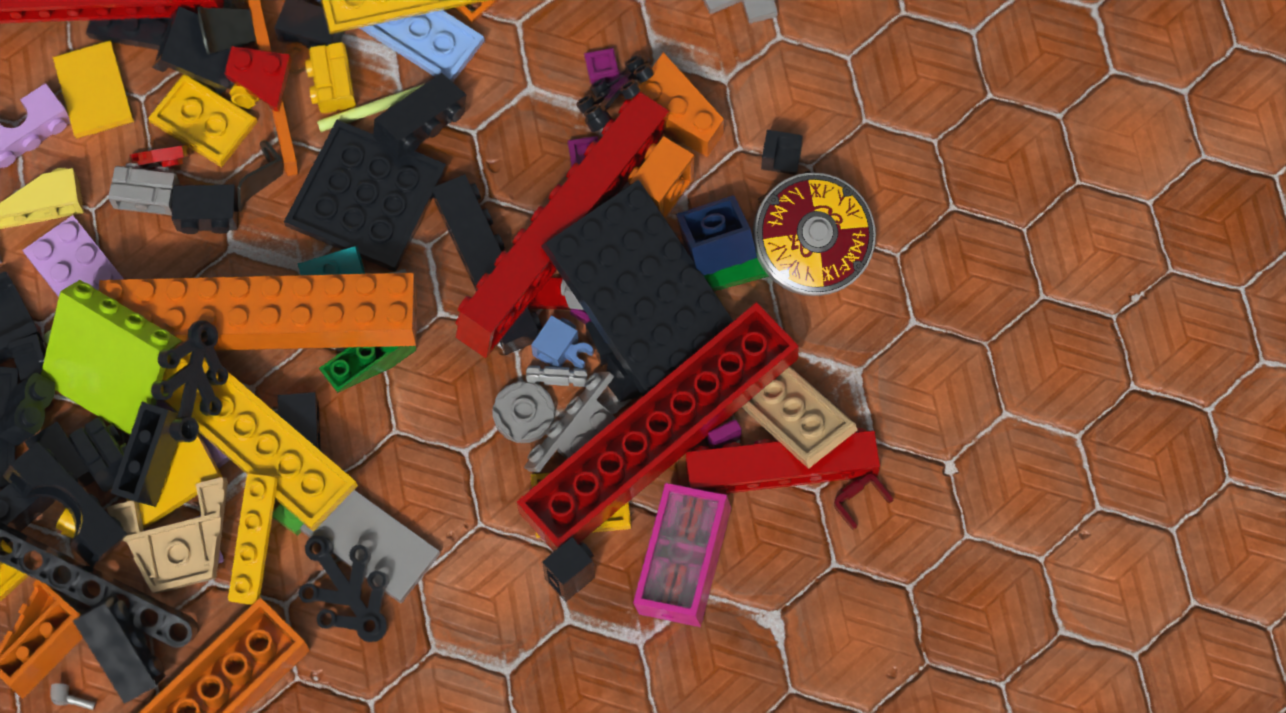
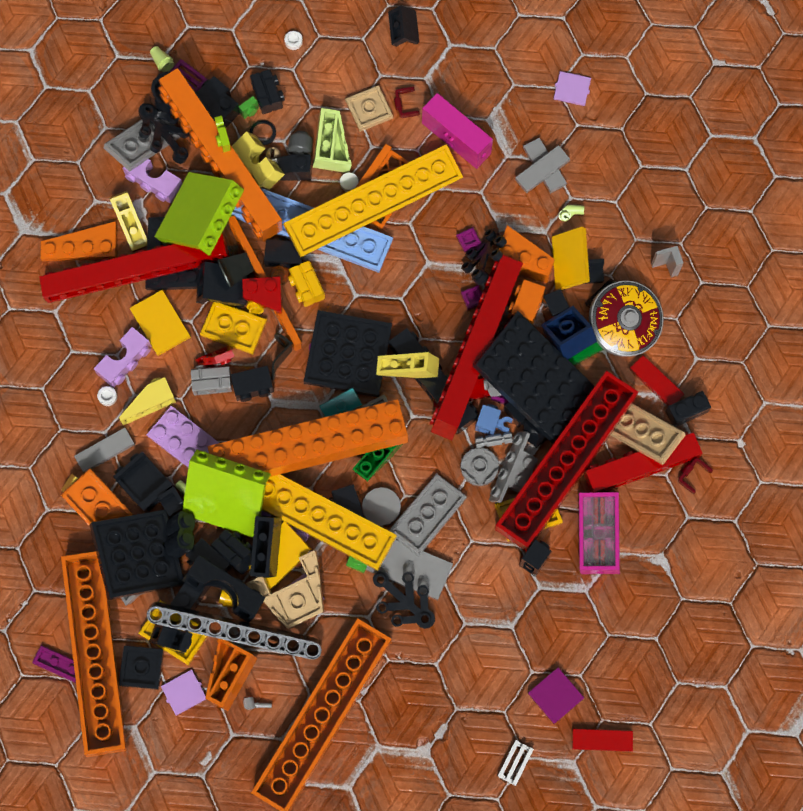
camera: 15 degrees left, 5 degrees up
black brick [73,594,166,704] -> none
black plant [151,320,228,443] -> none
yellow bracket [228,474,278,605] -> none
yellowish green bar [317,83,426,132] -> none
black brick [373,73,466,159] -> none
magenta tile [708,420,741,449] -> none
none -> light grey tile [362,487,401,527]
none -> light yellow slope [376,352,439,378]
none -> light grey tile [389,473,467,556]
none -> black panel [542,289,570,316]
none -> yellow tile [552,227,590,290]
none -> yellowish green arm [559,205,584,221]
none -> red tile [629,355,685,406]
none -> light grey panel [651,246,683,277]
none -> black brick [665,391,711,427]

